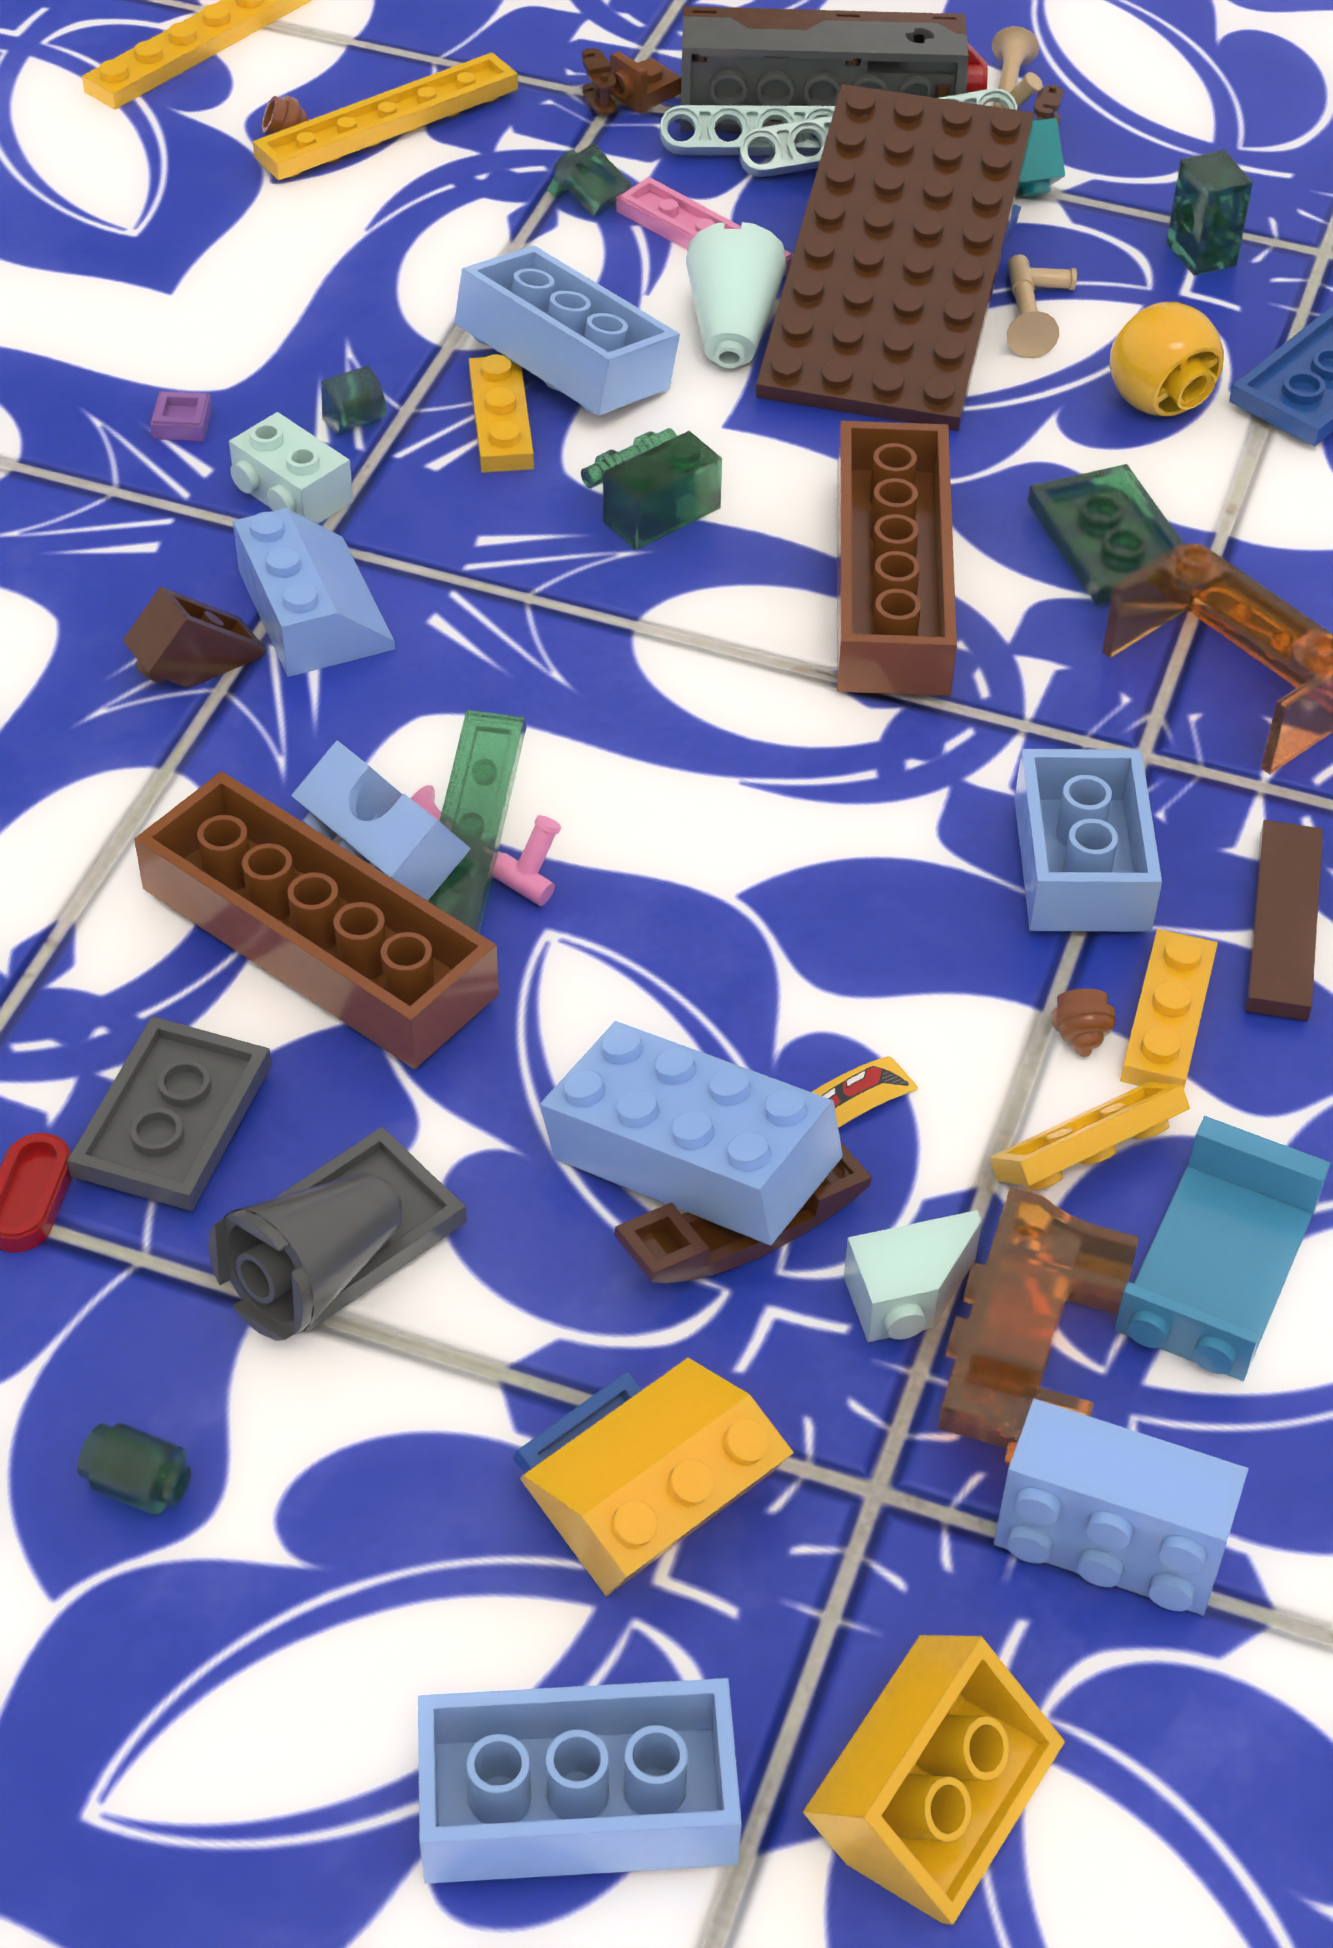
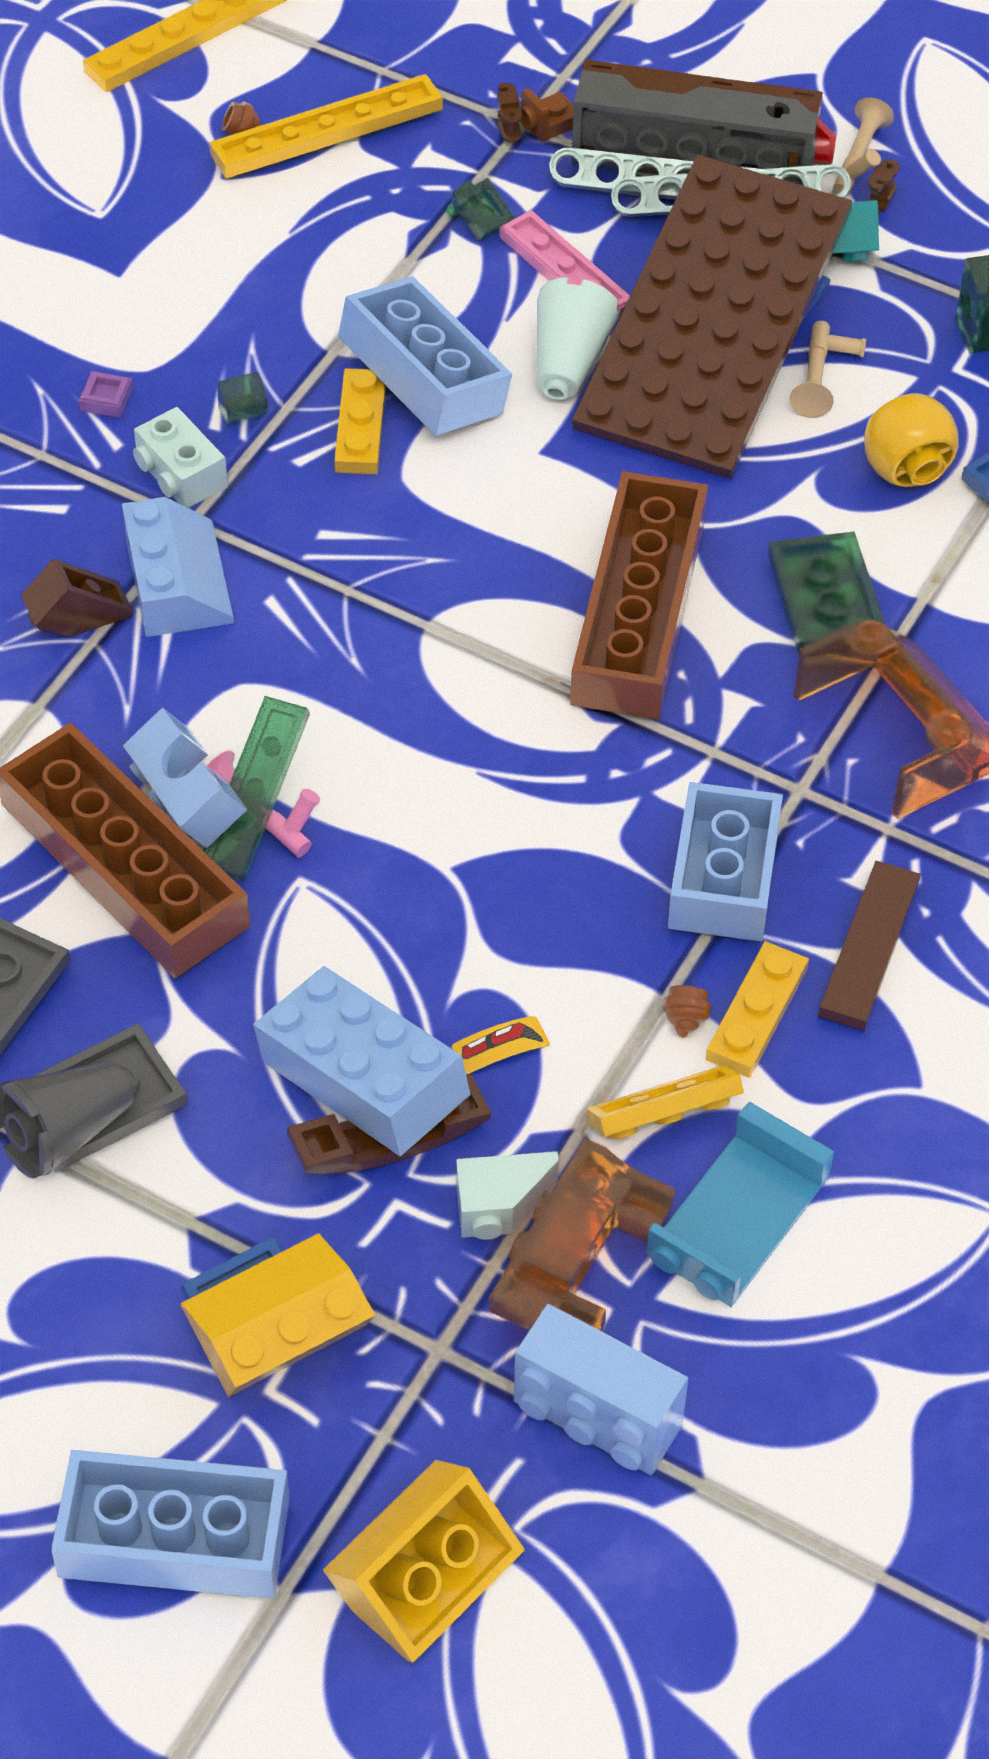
camera: 10 degrees right, 5 degrees up
clear green brick [581,428,722,551] -> none

